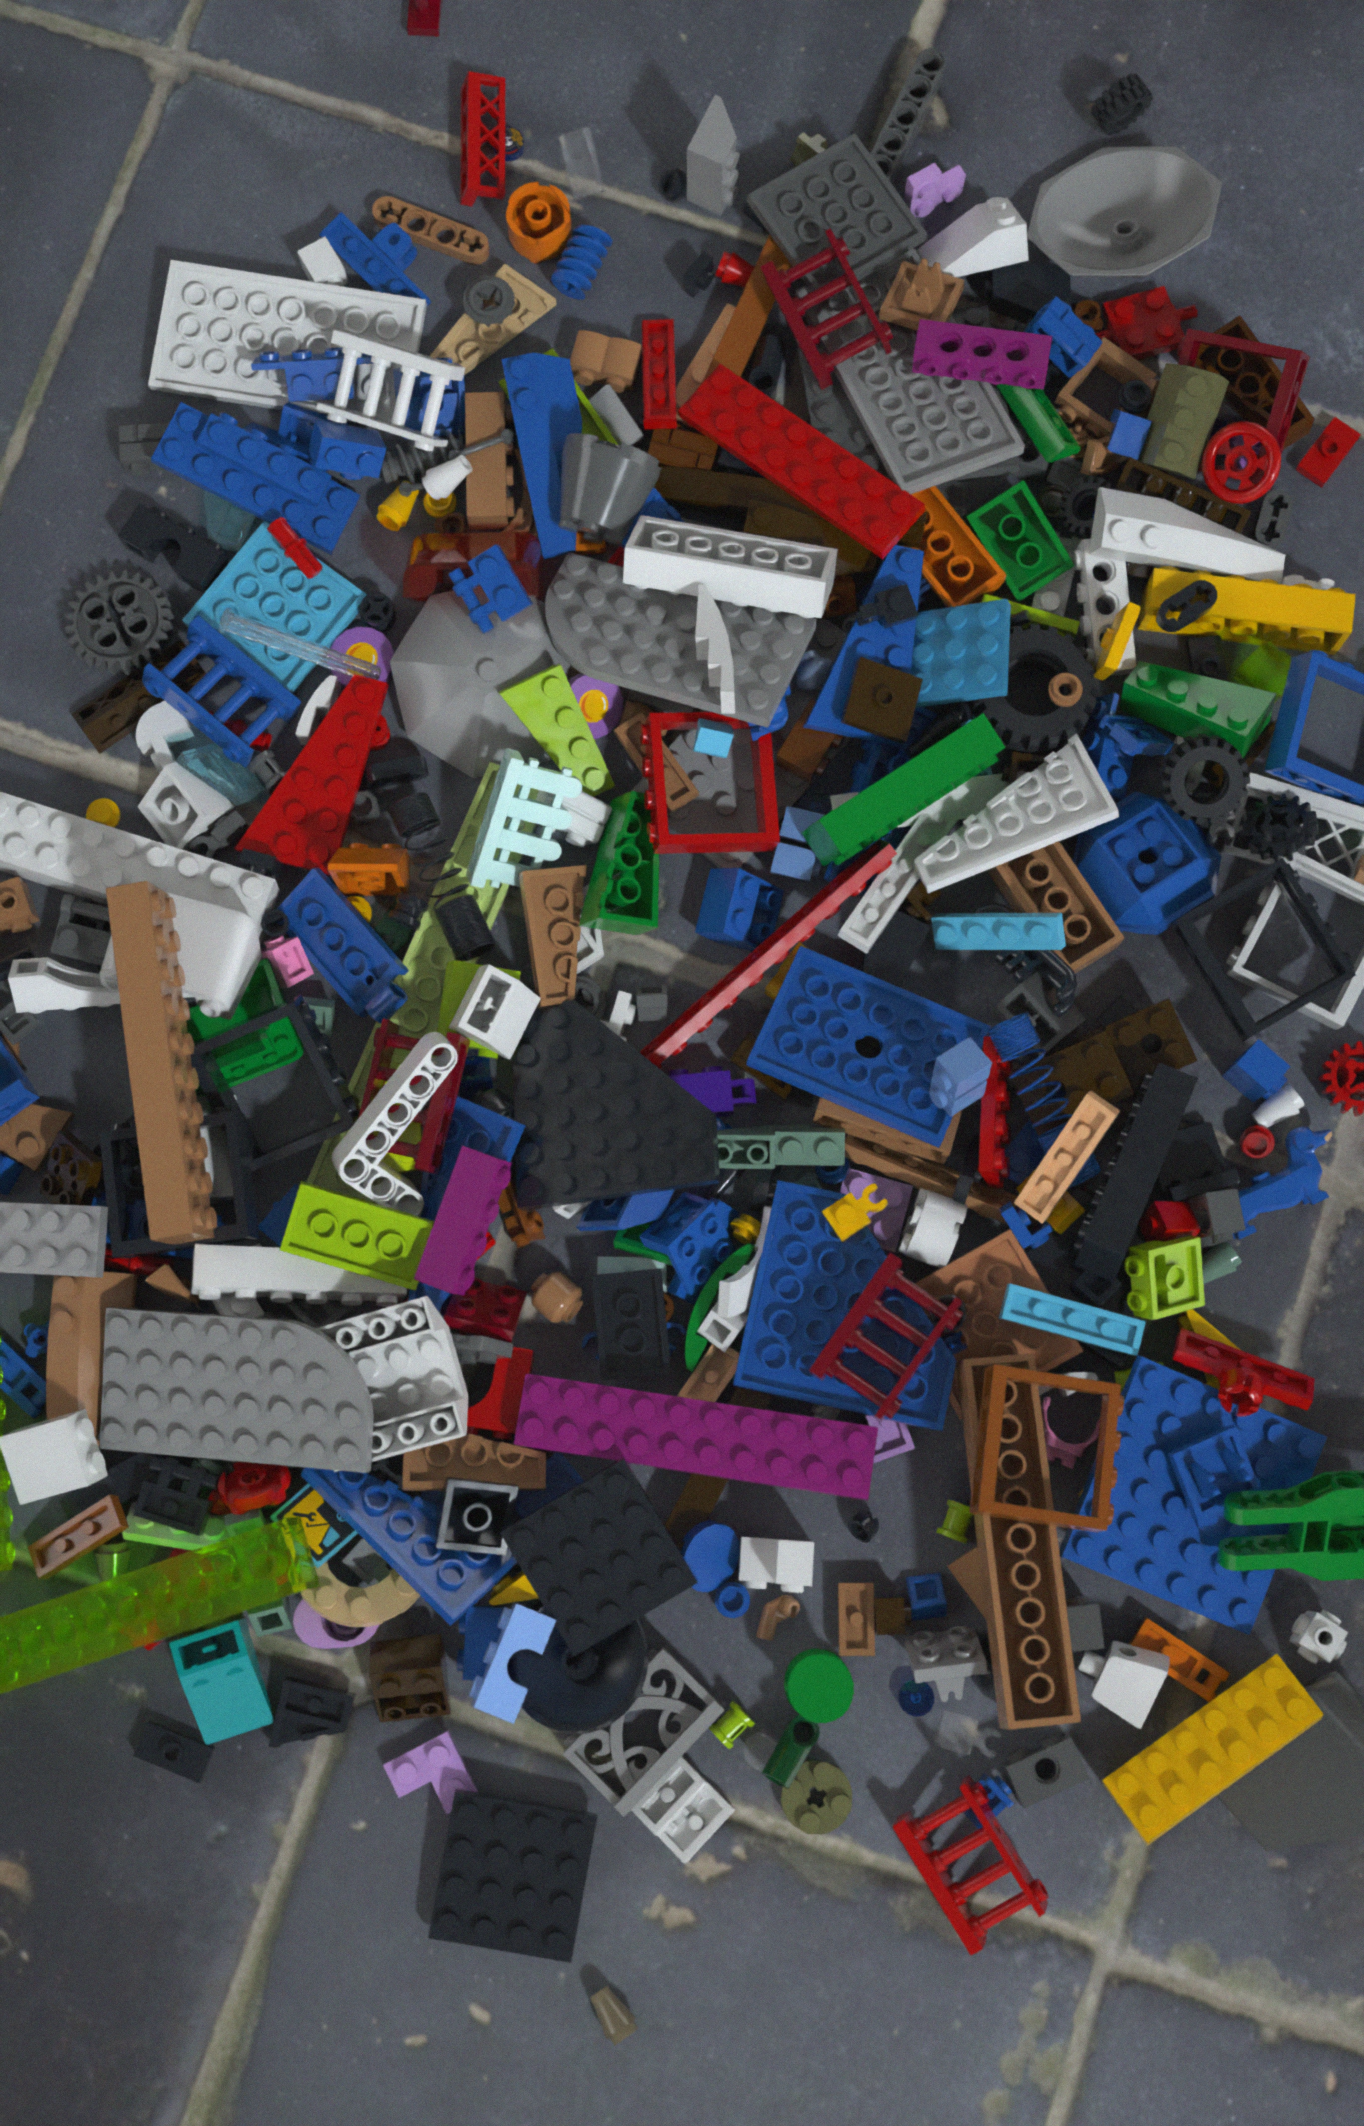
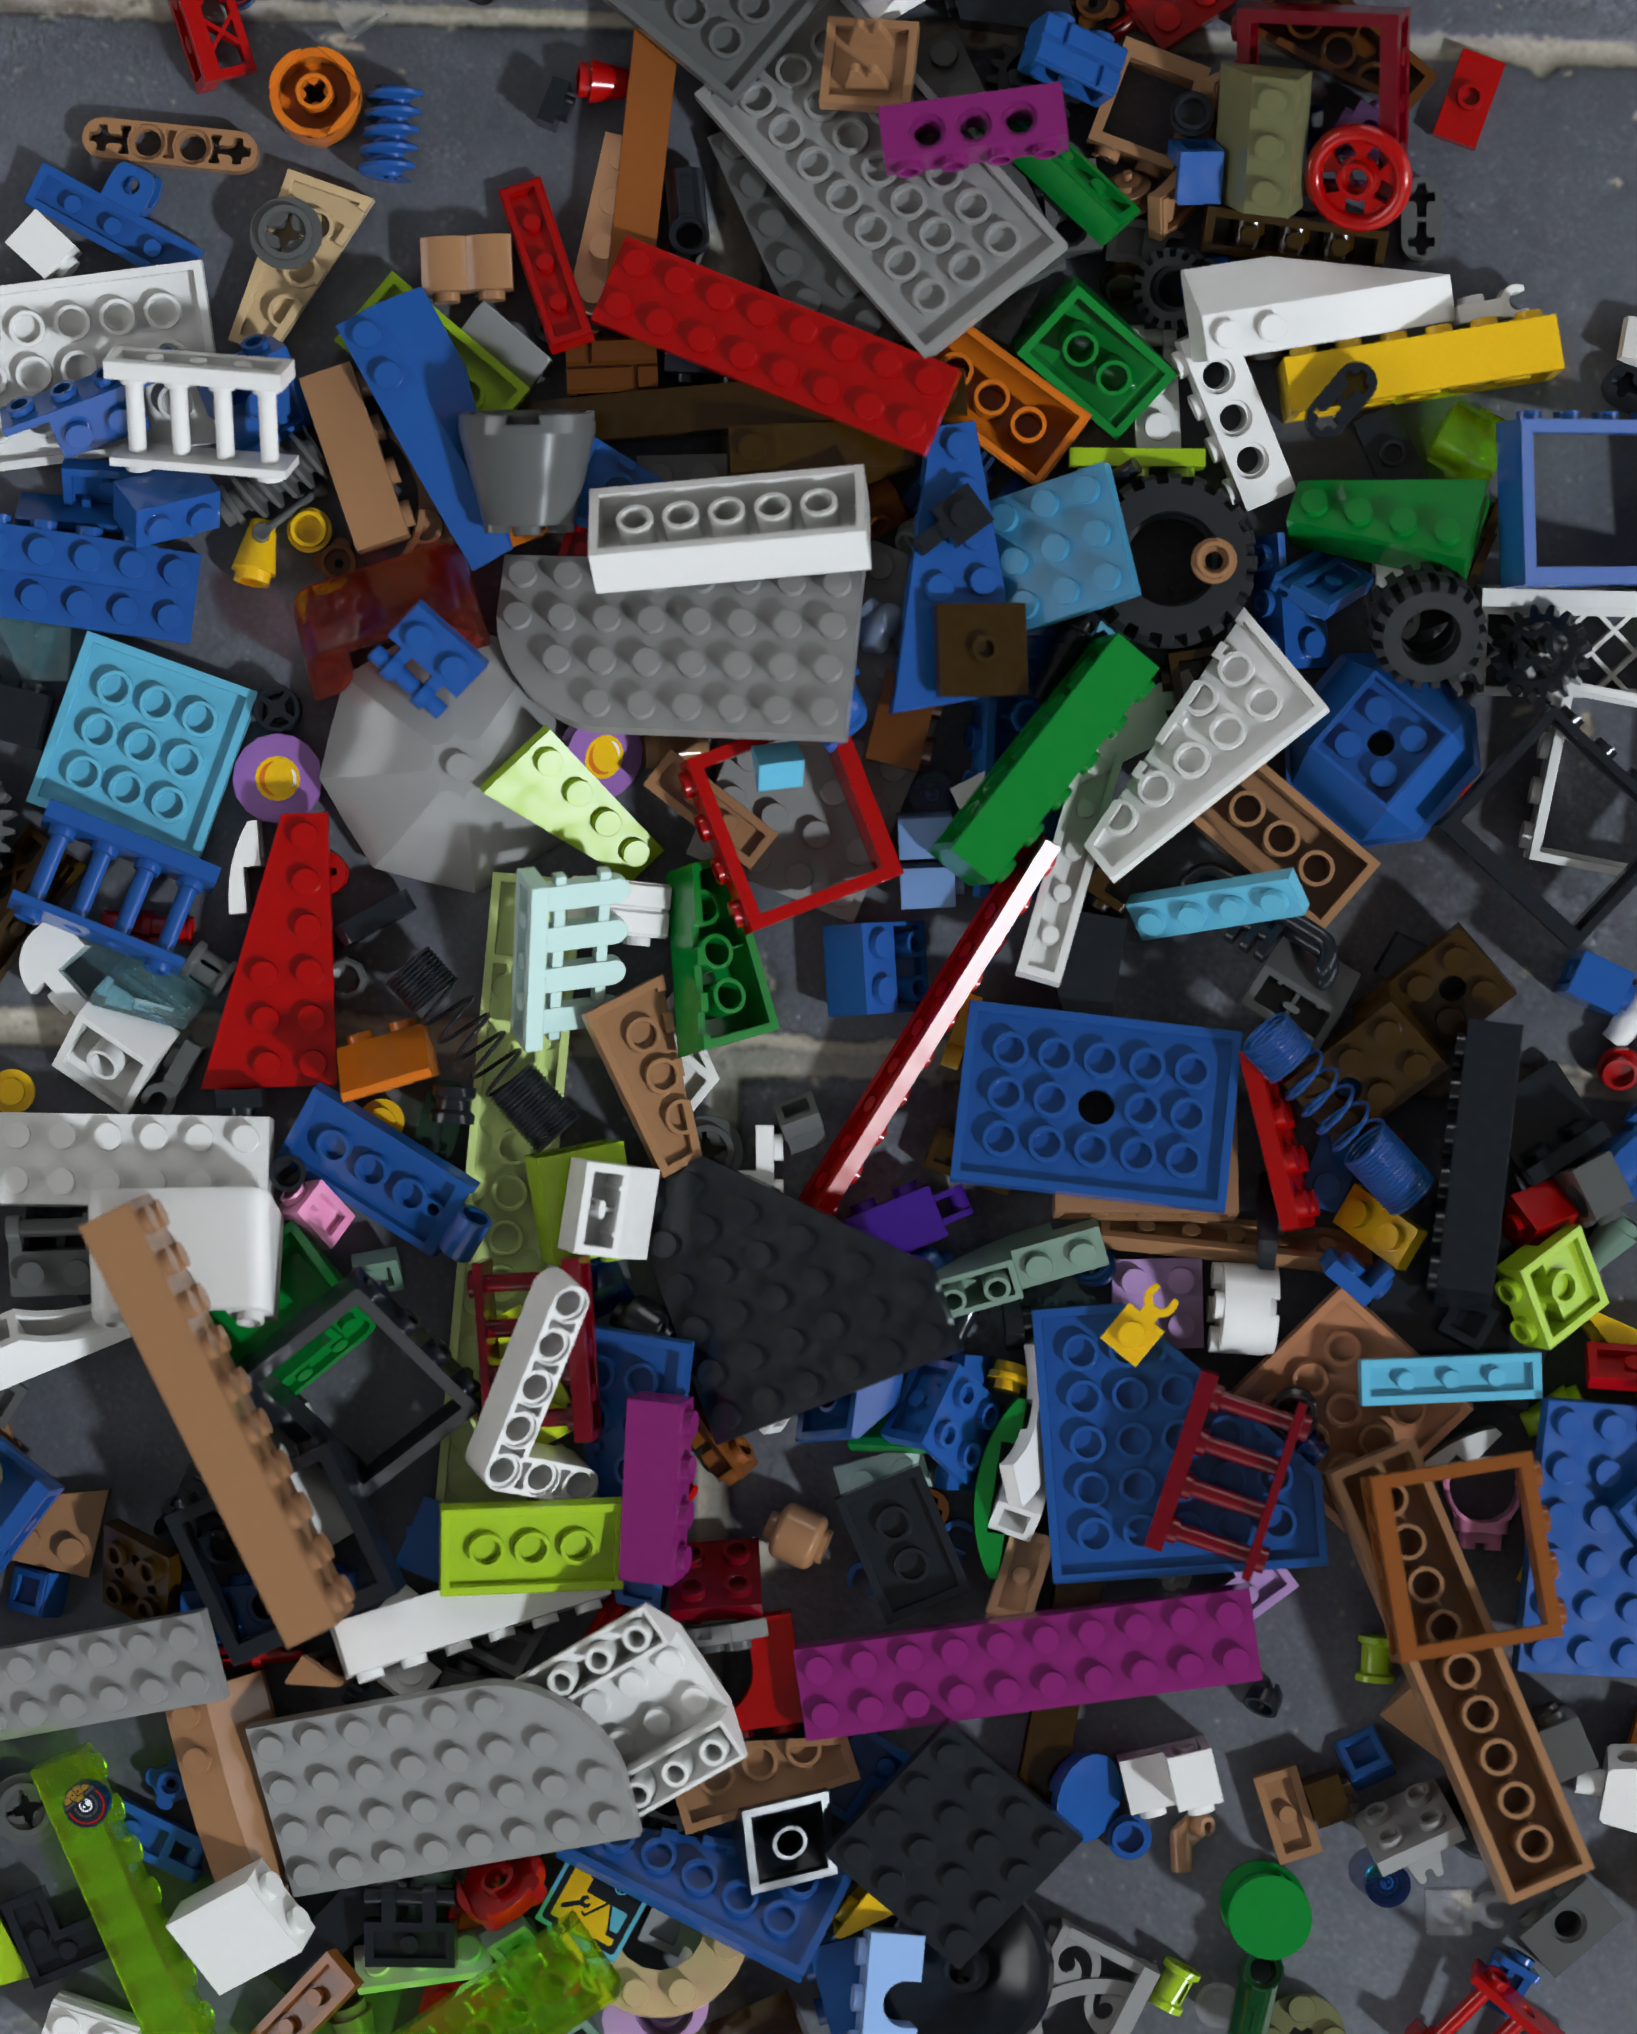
camera: 20 degrees left, 10 degrees up
clear axle [219,608,381,680] -> none
red axle [267,517,323,579] -> none
white cone [422,455,472,500] -> none
dark grey hinge [448,429,514,460] -> none
white slope [695,585,735,714] -> none
dark red fence [760,228,893,390] -> none
medium blue piece [929,1037,992,1117] -> none
light nougat plate [1014,1090,1120,1224] -> none
yellow plate [1094,602,1141,681] -> none

